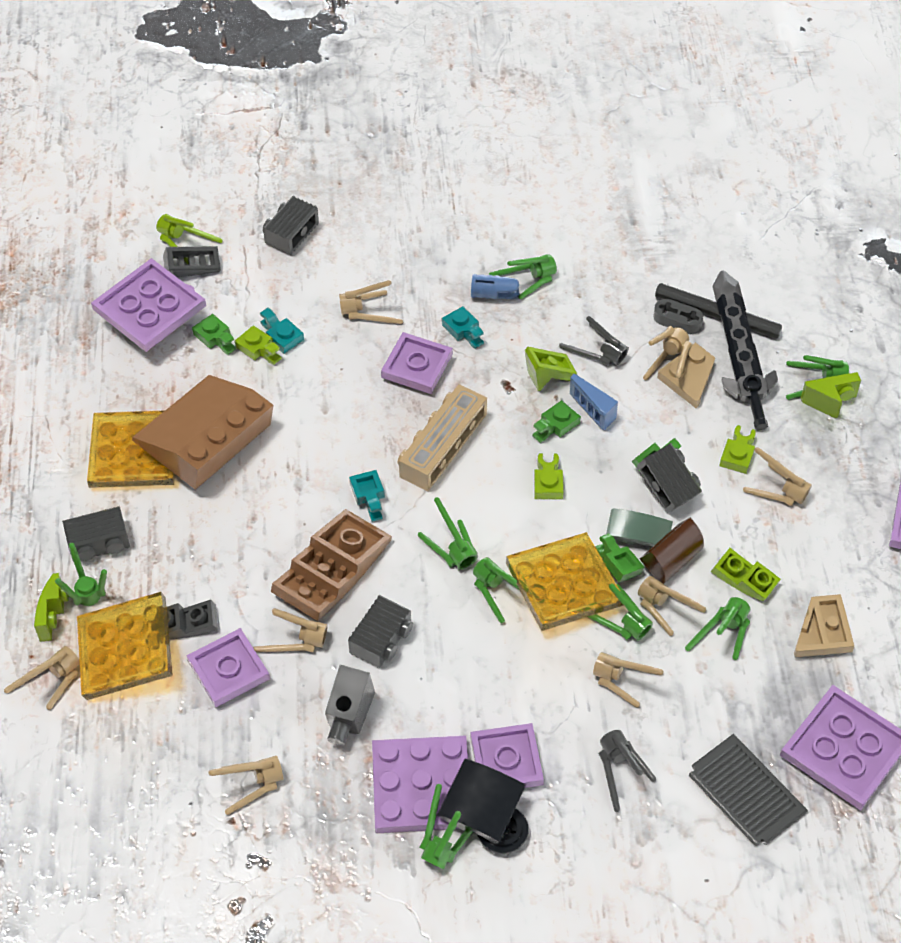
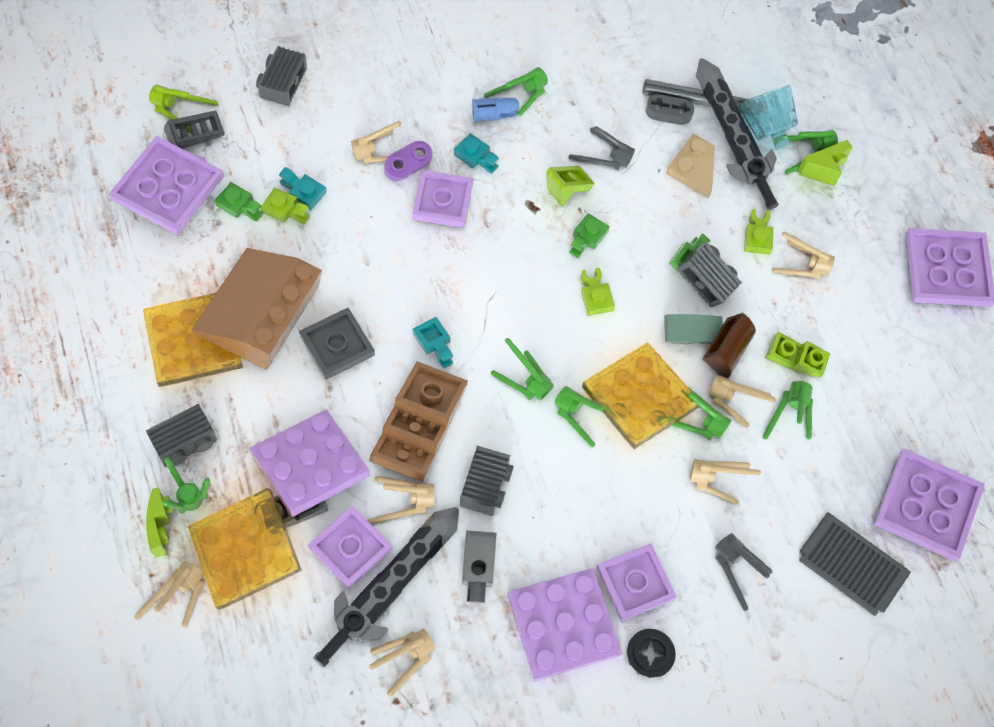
camera: 20 degrees left, 10 degrees up
tan brick [397,384,487,492] -> none
bright green plant [419,784,473,869] -> none
black slope [436,758,526,844] -> none
medium blue slope [569,374,618,430] -> none
bright green plate [594,533,645,583] -> none
tan plant [643,326,692,380] -> none
tan wing [794,594,854,657] -> none
none -> lavender plate [250,409,370,517]
none -> dark grey plate [299,307,375,380]
none -> sword [313,507,459,667]
none -> medium lavender plate [384,141,433,181]
none -> clear light blue torso [739,84,798,150]

